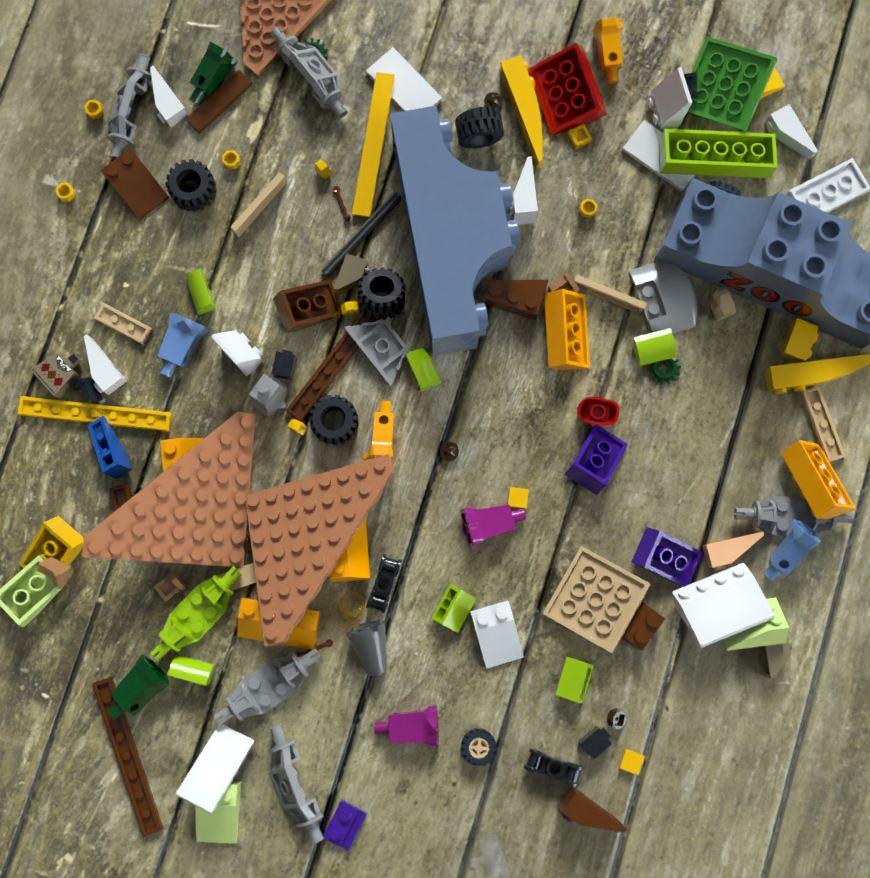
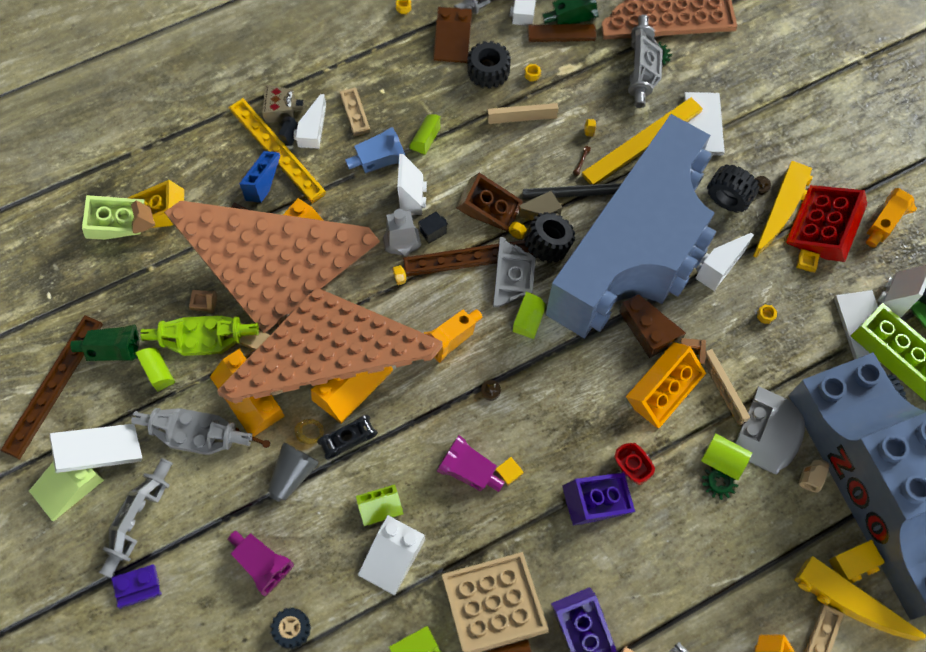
camera: 45 degrees right, 15 degrees down
black tyre [309,395,359,445] -> none

